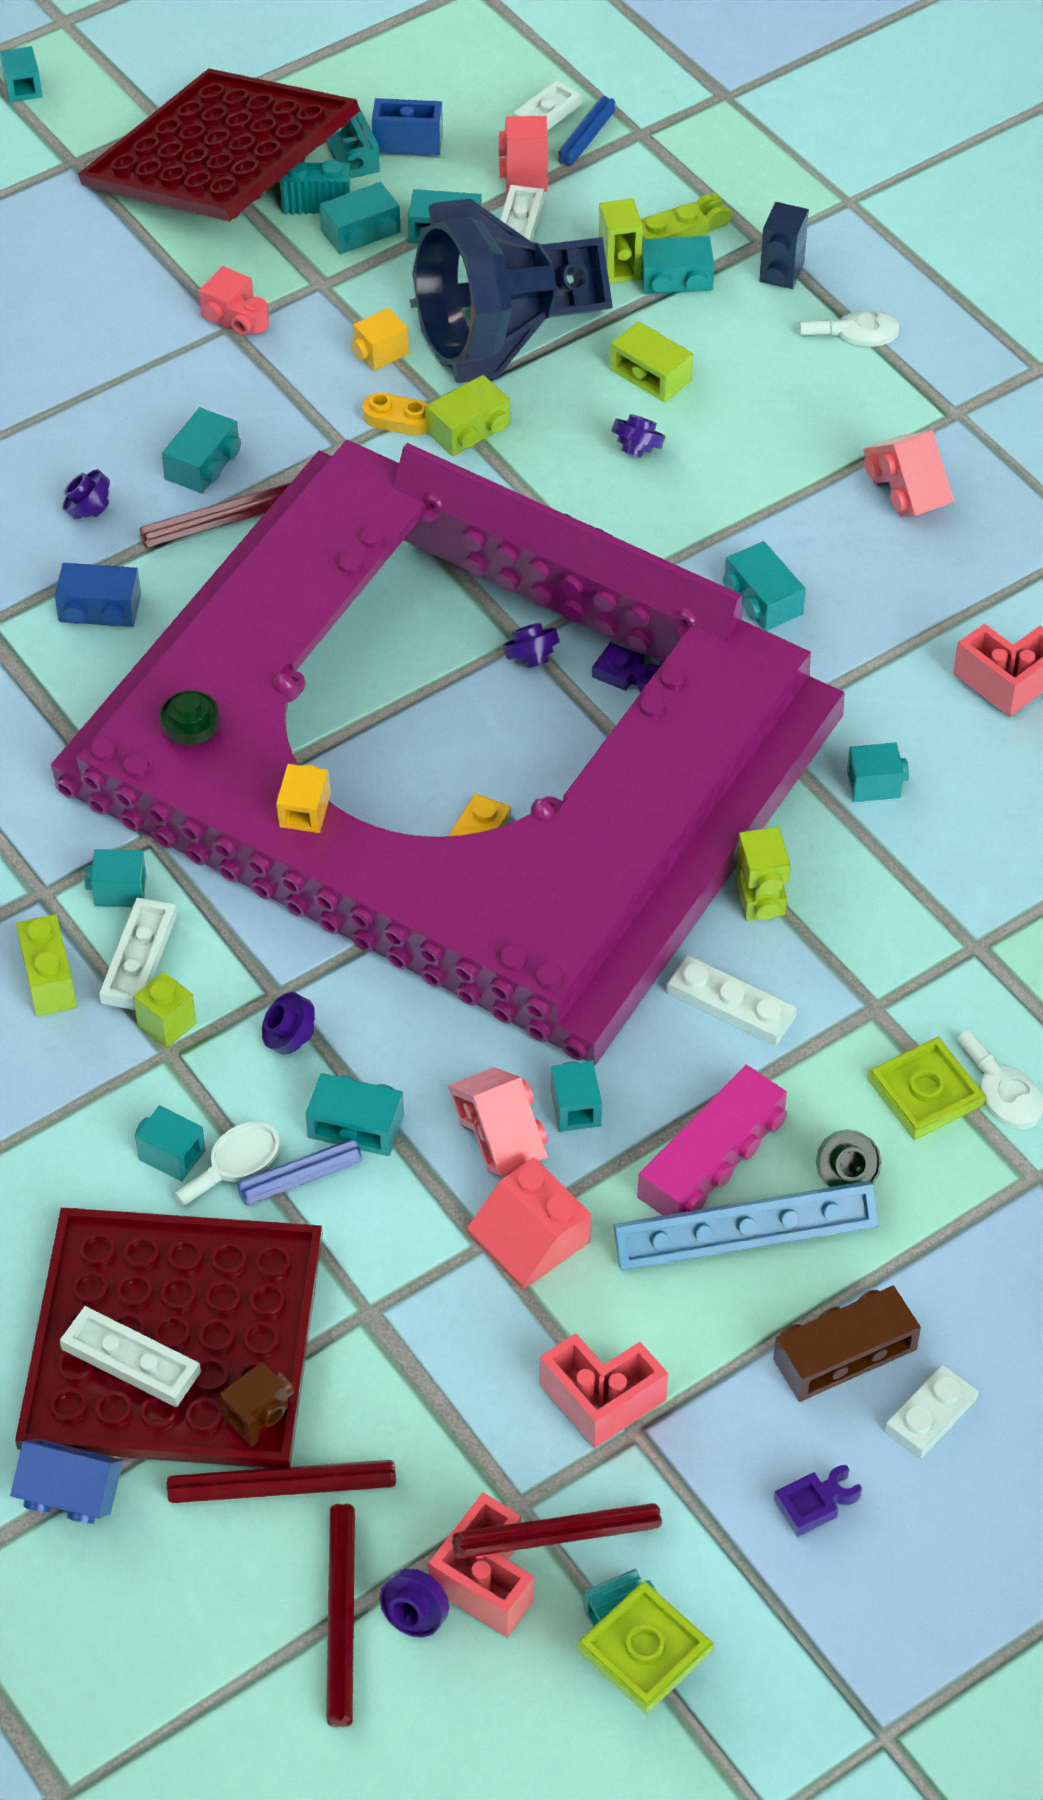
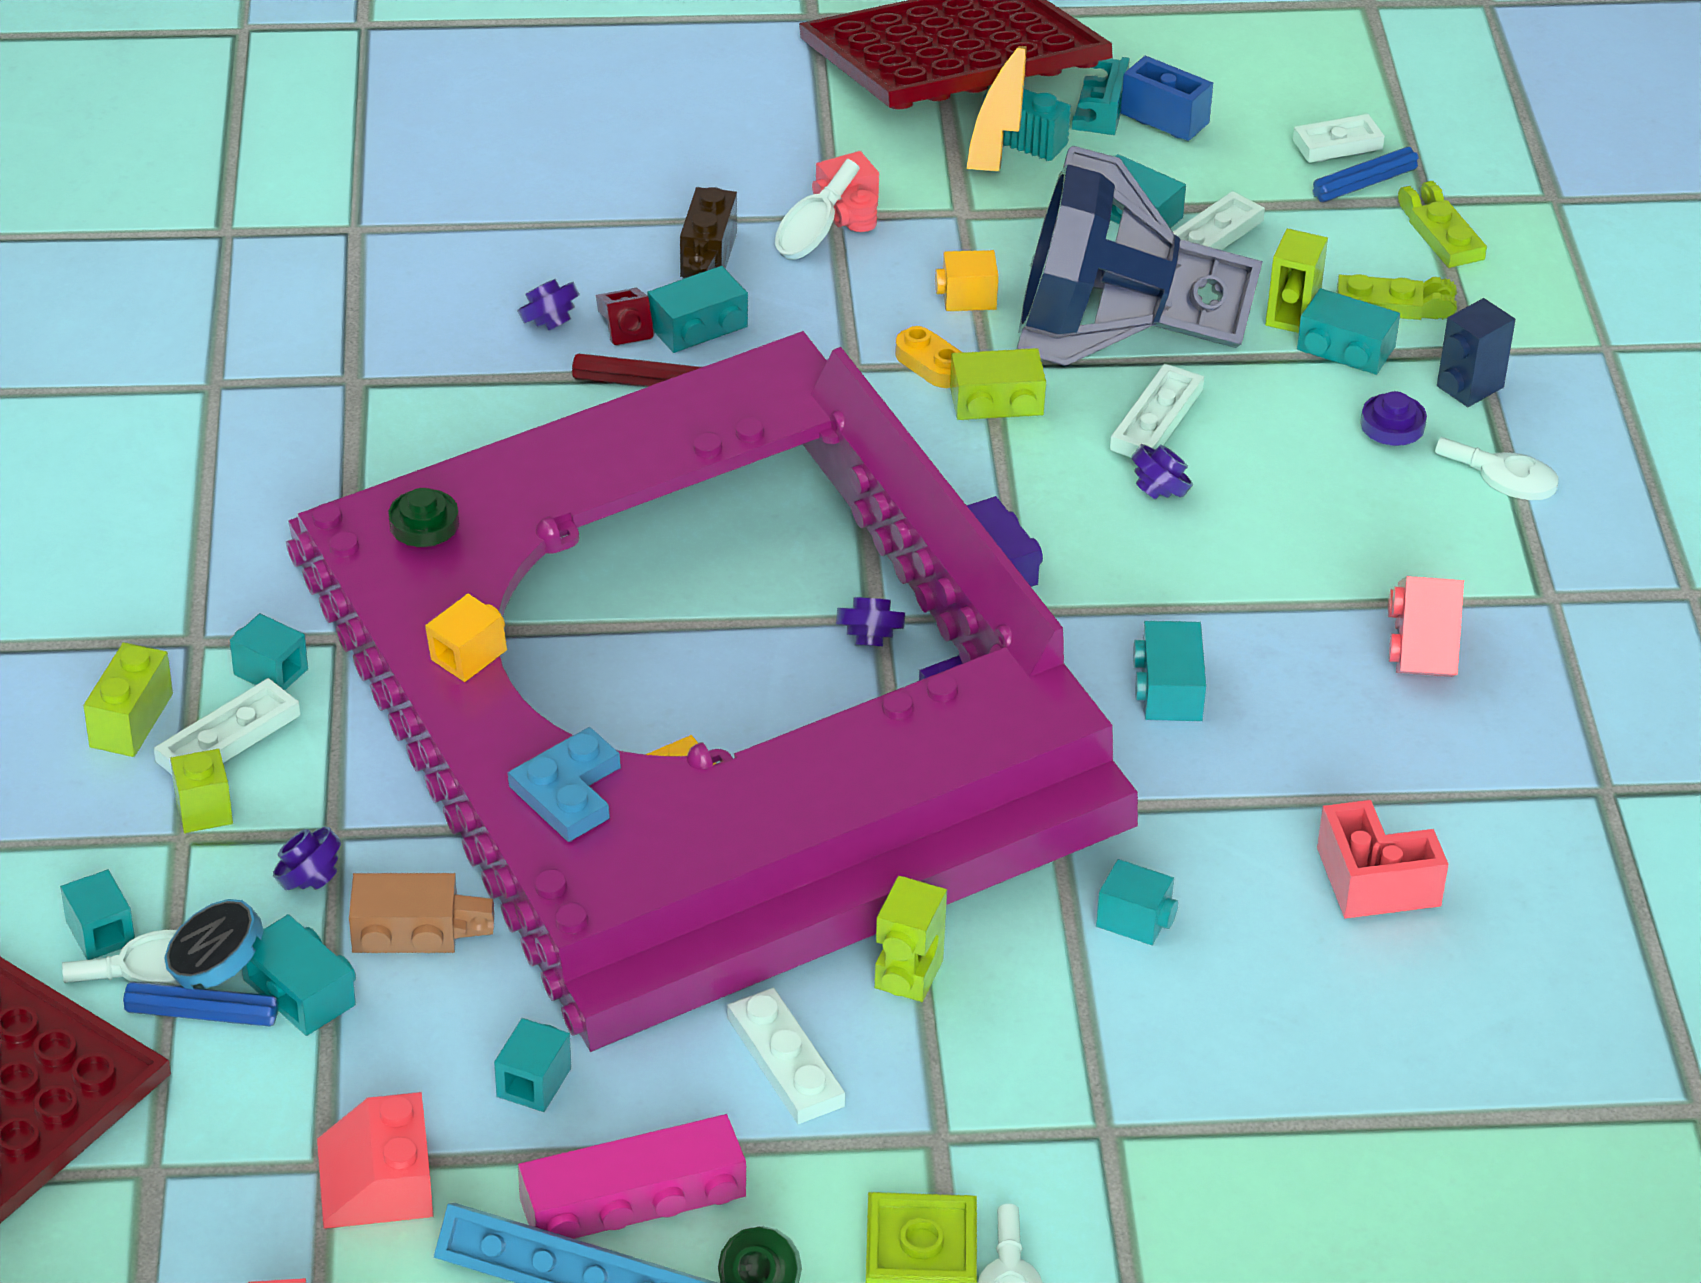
camera: 30 degrees right, 10 degrees down
blue brick [55,562,141,627] -> none
teal brick [319,182,401,254] -> none
brick [448,1067,548,1177] -> none
coral brick [498,116,548,193] -> none
lime brick [610,321,693,403] -> none
none -> tile [164,899,264,990]
none -> medium nougat hinge [349,873,495,953]
none -> dark azure plate [507,727,621,842]
none -> dark red bracket [596,287,654,345]
none -> dark brown hinge [680,187,737,279]
none -> light aqua piece [775,159,860,260]
none -> yellow slope [966,46,1027,171]
none -> light aqua plate [1110,363,1204,458]
none -> dark purple plate [1360,391,1427,446]
none -> lime hinge [1398,181,1487,268]

